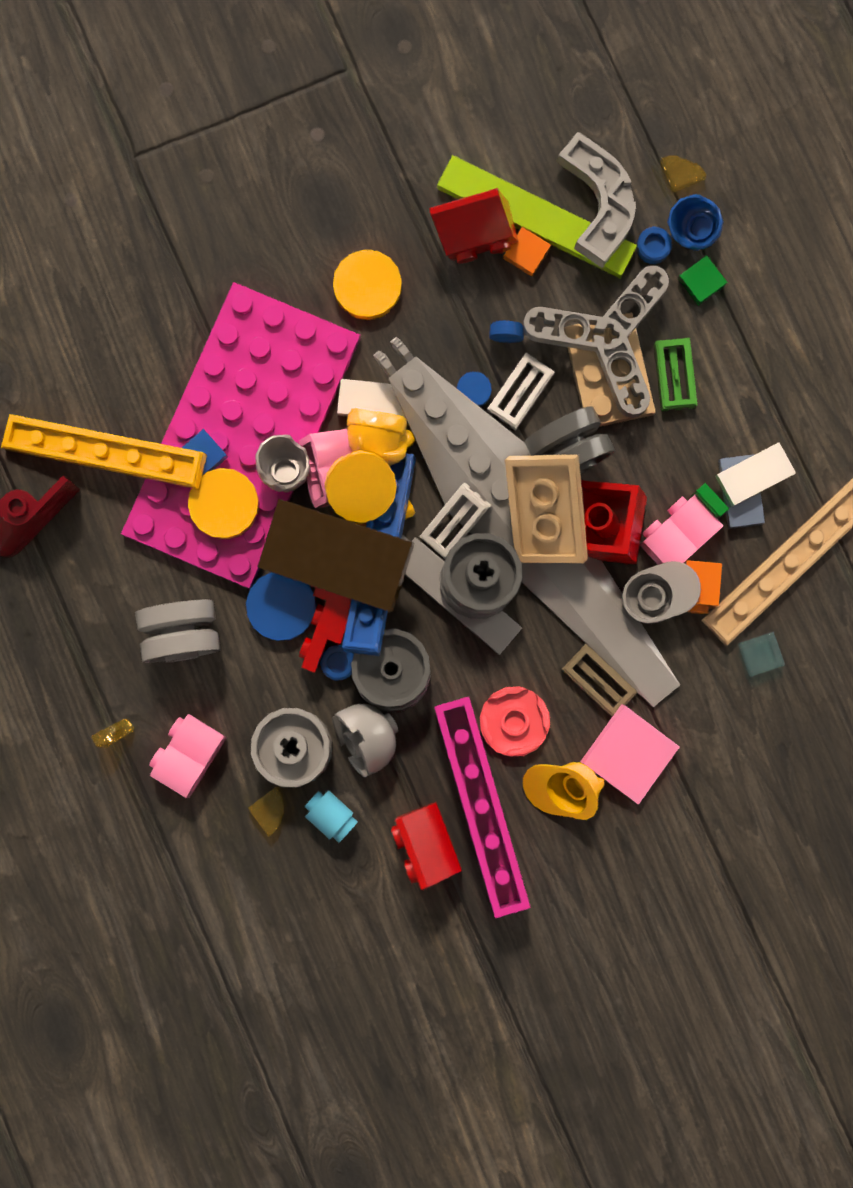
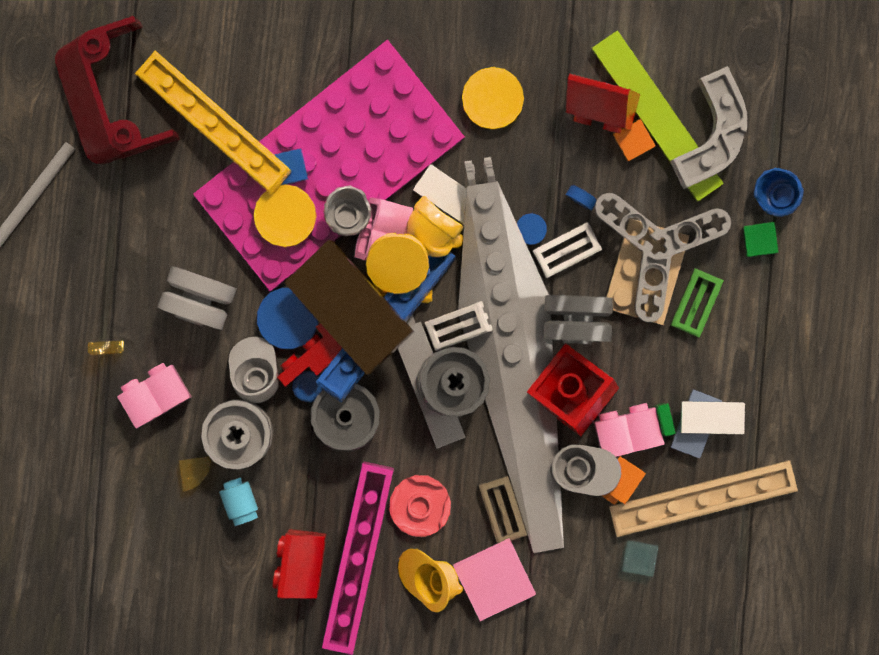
camera: 25 degrees right, 5 degrees up
light grey cylinder [332,704,398,777] -> none
tan plate [505,455,588,563] -> none
blue tile [636,227,672,264] -> none
clear yellow tile [660,155,707,193] -> none
none -> light grey cap [229,337,279,403]

